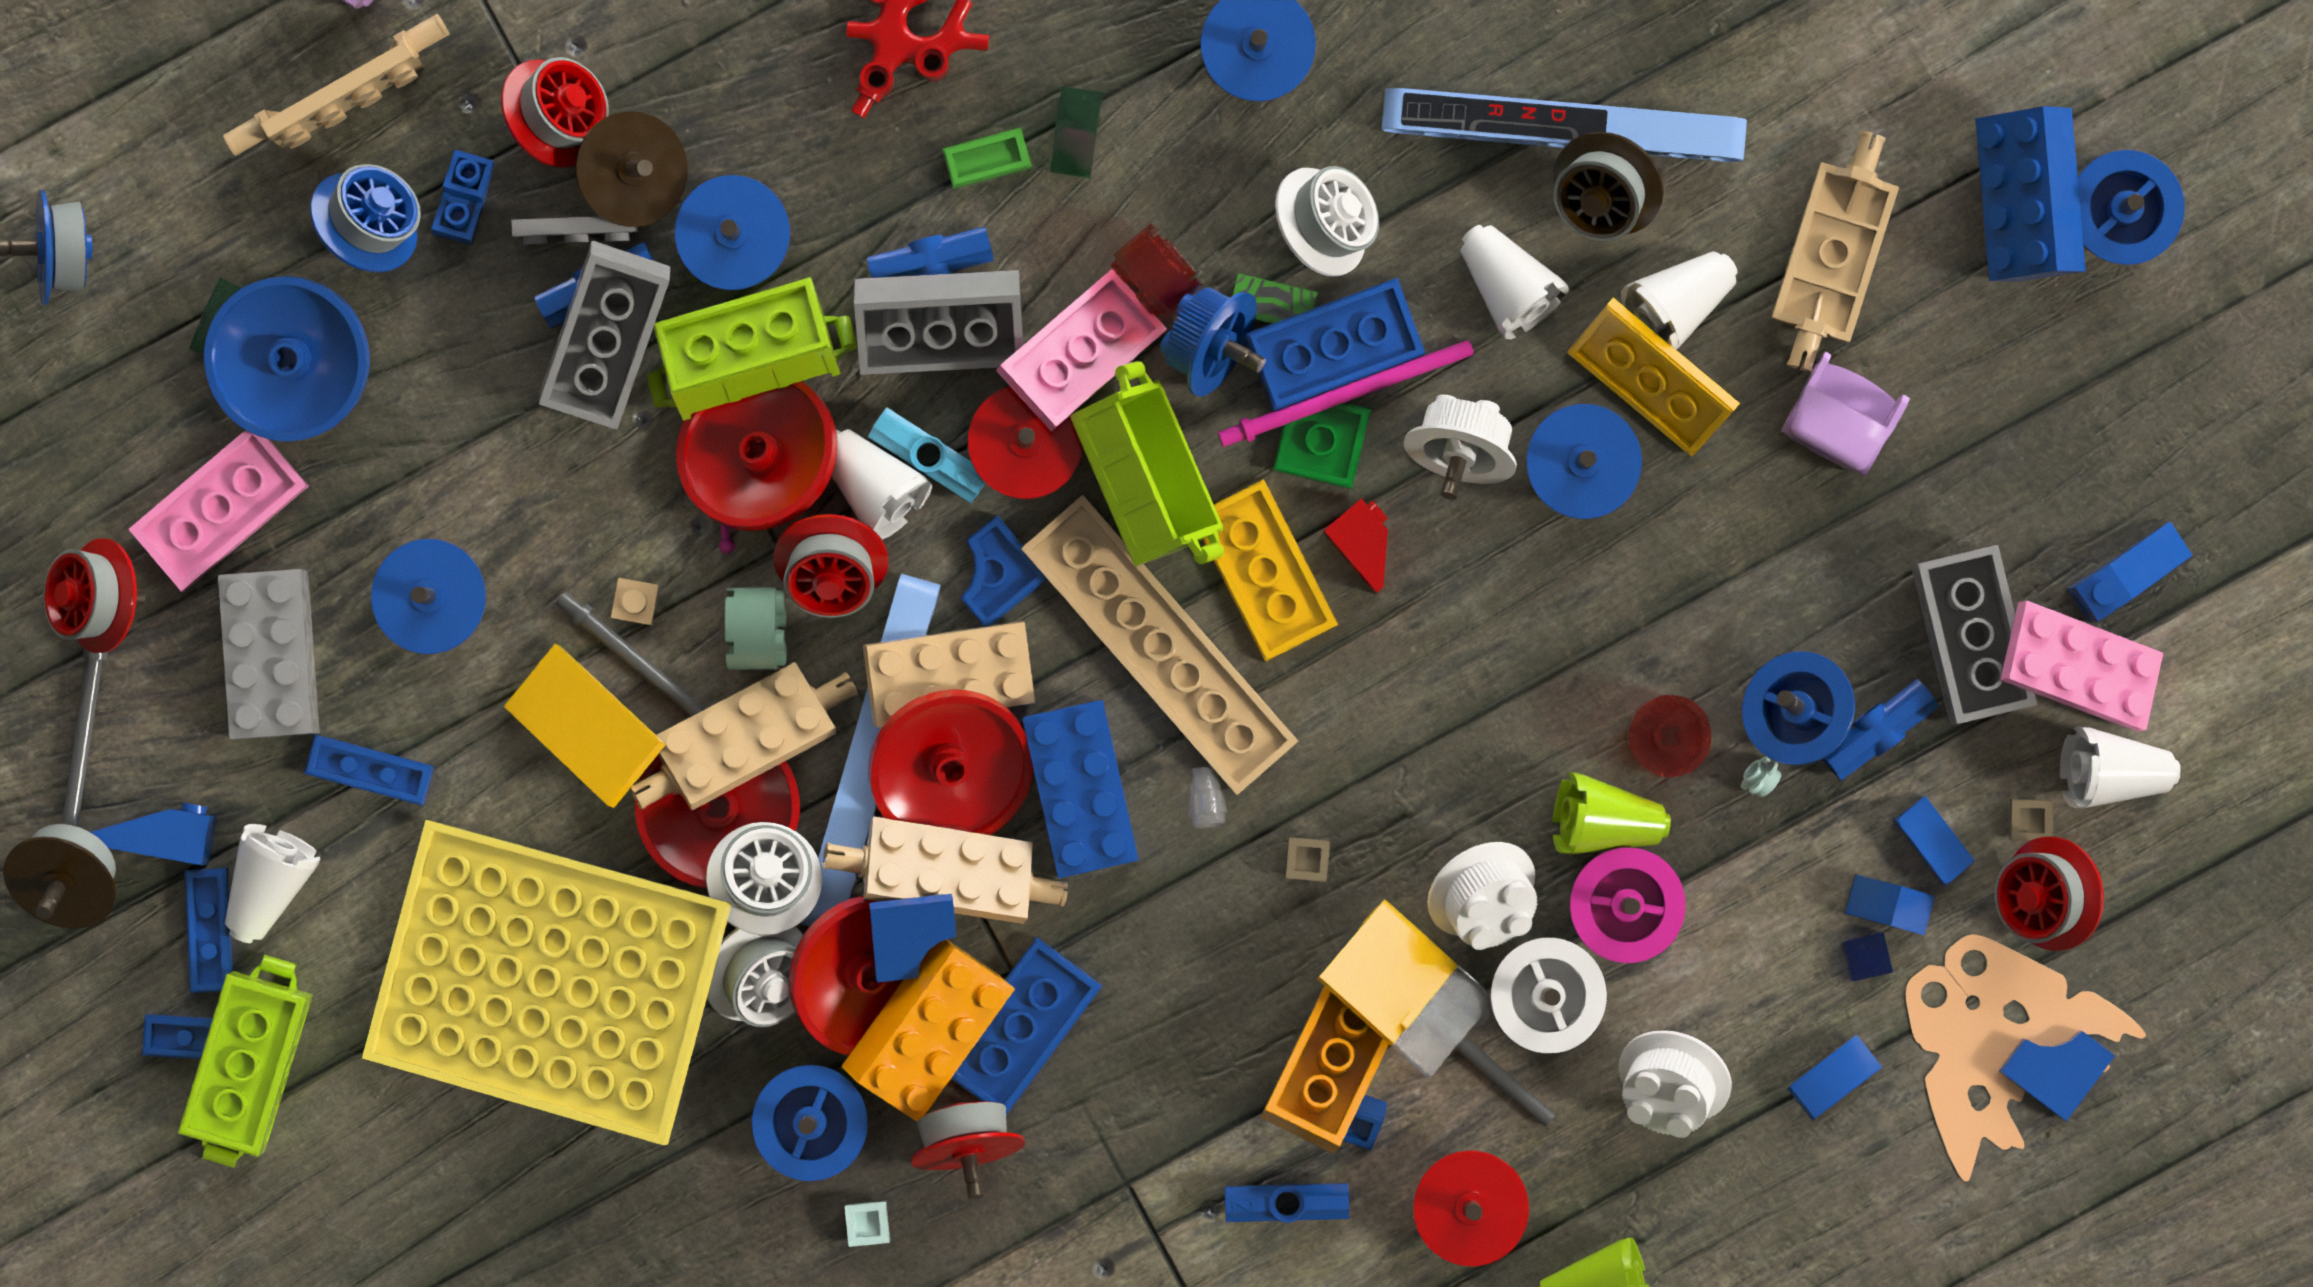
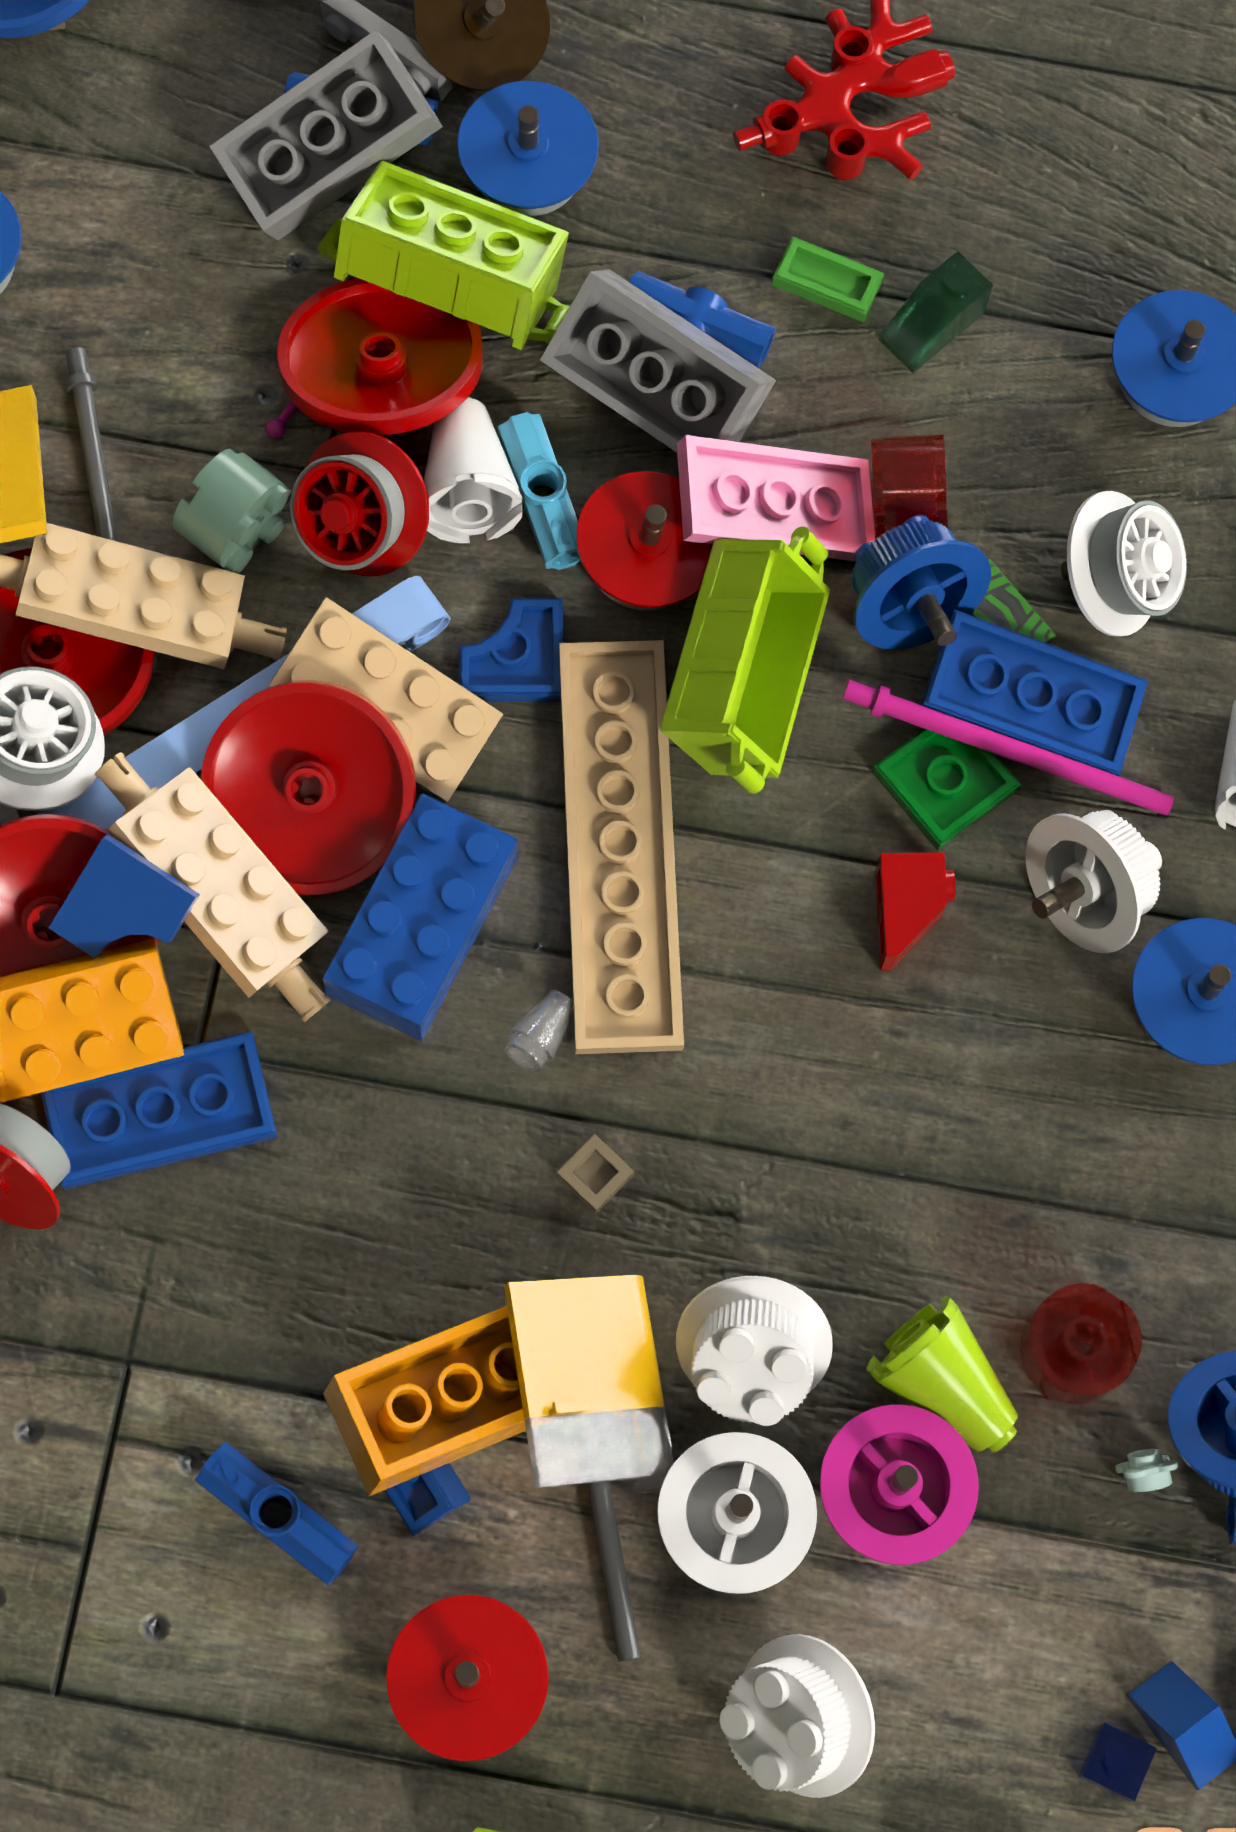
camera: 35 degrees right, 15 degrees down
tan plate [611,578,660,626] -> none
yellow tile [1203,479,1338,662] -> none

